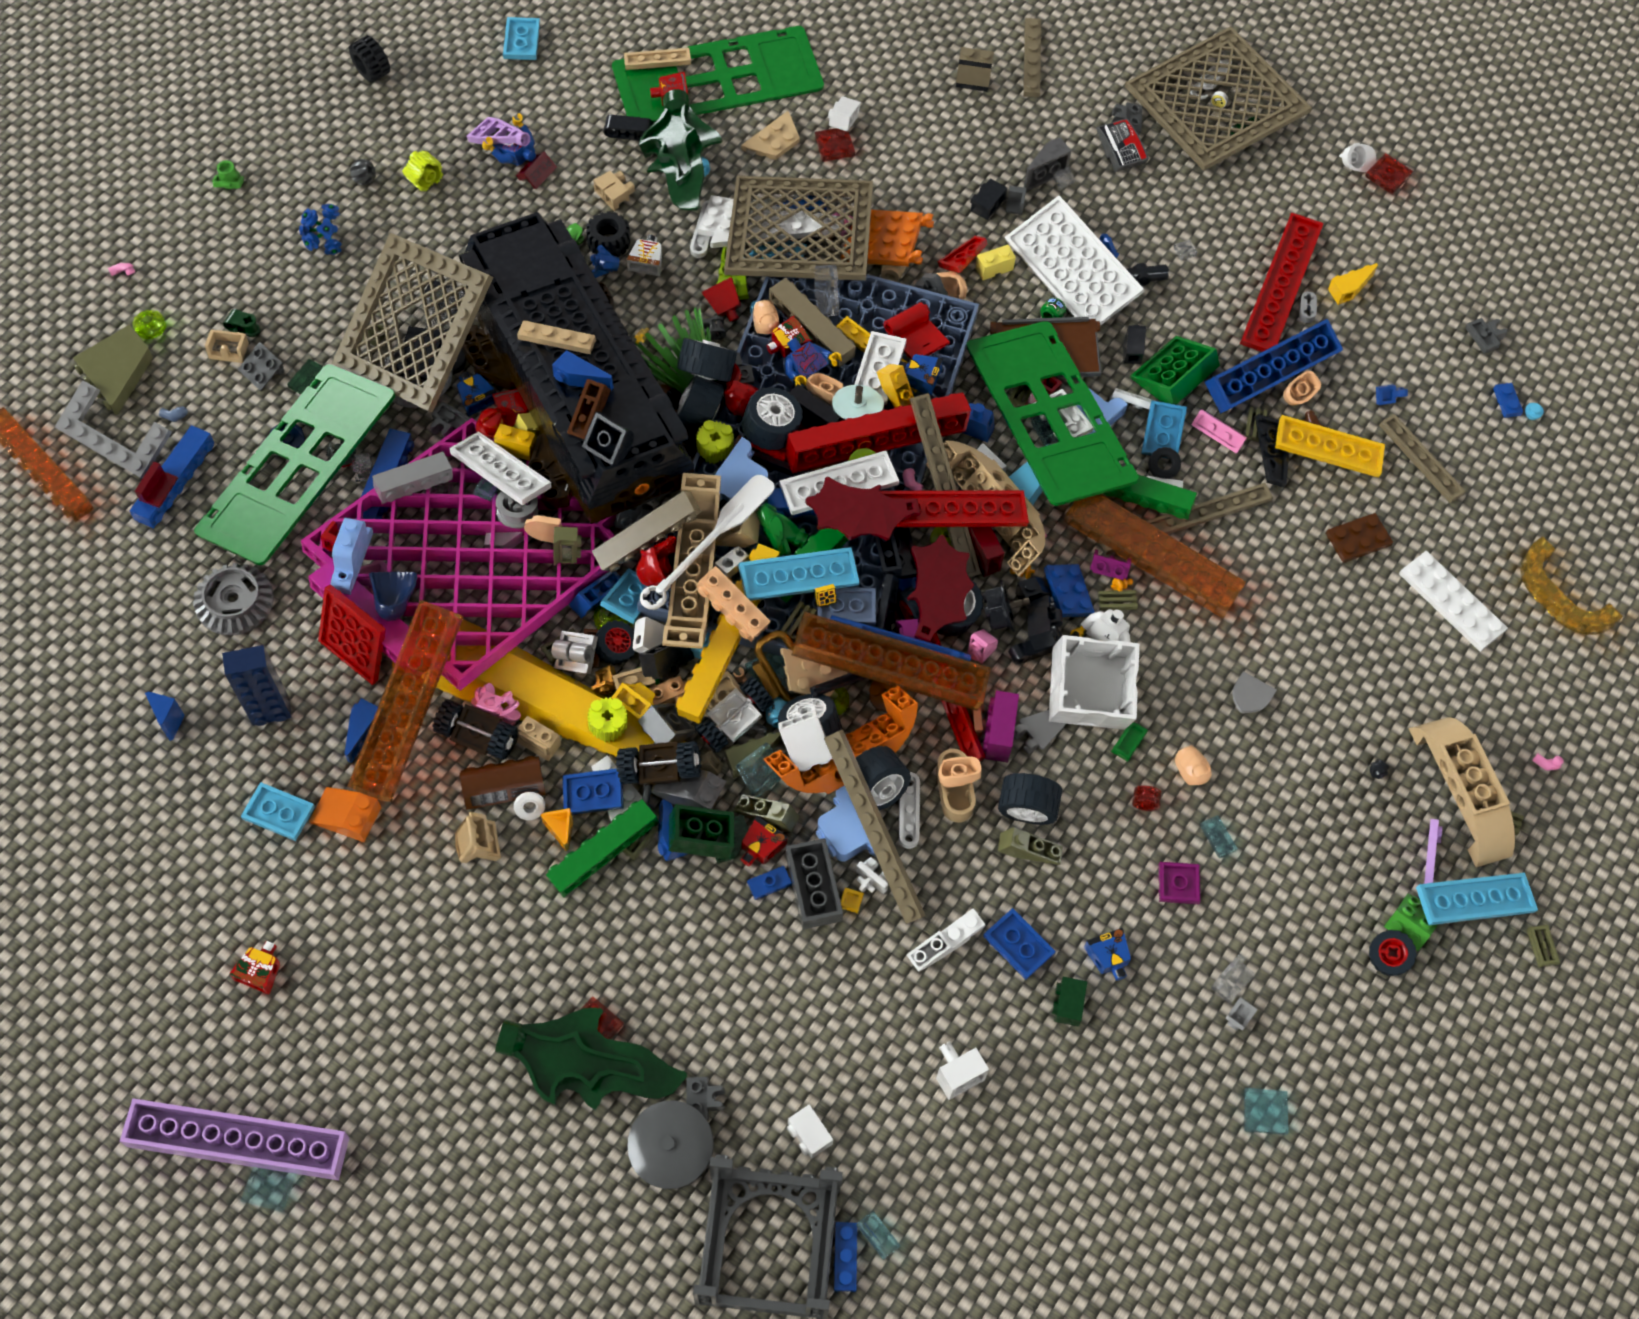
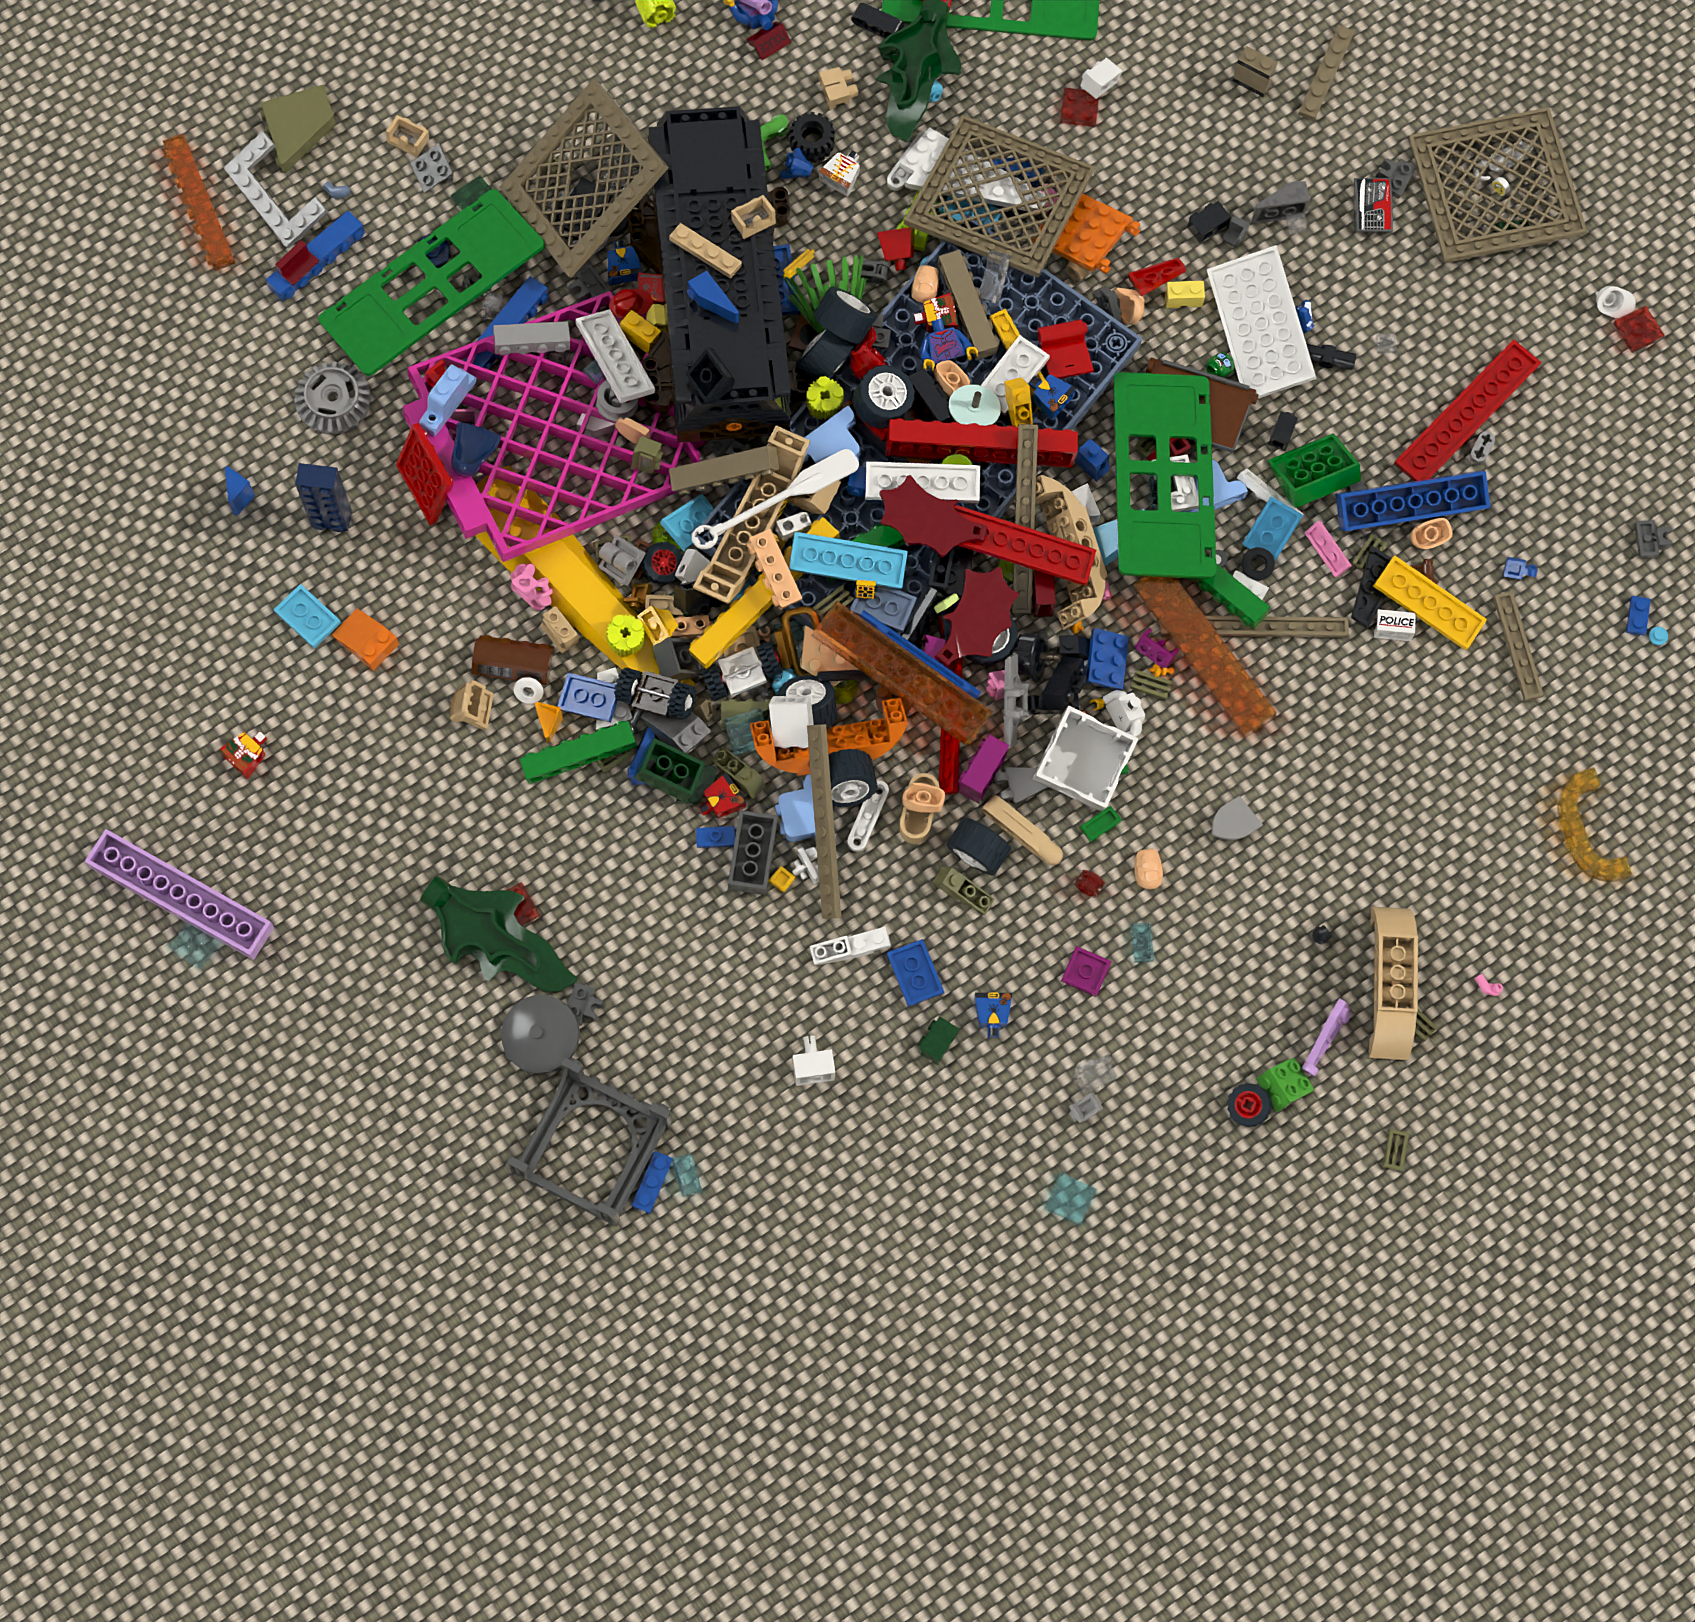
camera: 20 degrees right, 10 degrees up
bright pink arm [108,263,135,276] -> none
clear neon green piece [132,310,166,339] -> none
dark green piece [223,309,261,337] -> none
blue plant [299,204,342,255] -> none
blue slope [344,698,384,763] -> none
clear orange brick [347,600,464,802] -> none
plate [432,699,518,760] -> none
reddish brown slope [567,379,611,440] -> none
blue slope [569,571,621,619] -> none
red head [636,536,677,586] -> none
tan wing [741,111,800,160] -> none
green animal [756,503,809,556] -> none
white brick [787,1105,833,1159] -> none
bright pink arm [902,468,924,491] -> none
nougat plate [971,695,986,738] -> none
reddish brown plate [1325,513,1393,563] -> none
yellow slope [1328,263,1378,305] -> none
white plate [1399,551,1508,652] -> none
medium azure plate [1416,873,1538,925] -> none
none -> tan window [731,195,776,239]
none -> yellowish green tile [934,593,959,613]
none -> tan piece [981,794,1063,865]
none -> light grey piece [1003,654,1030,749]
none -> white panel [1374,609,1415,641]

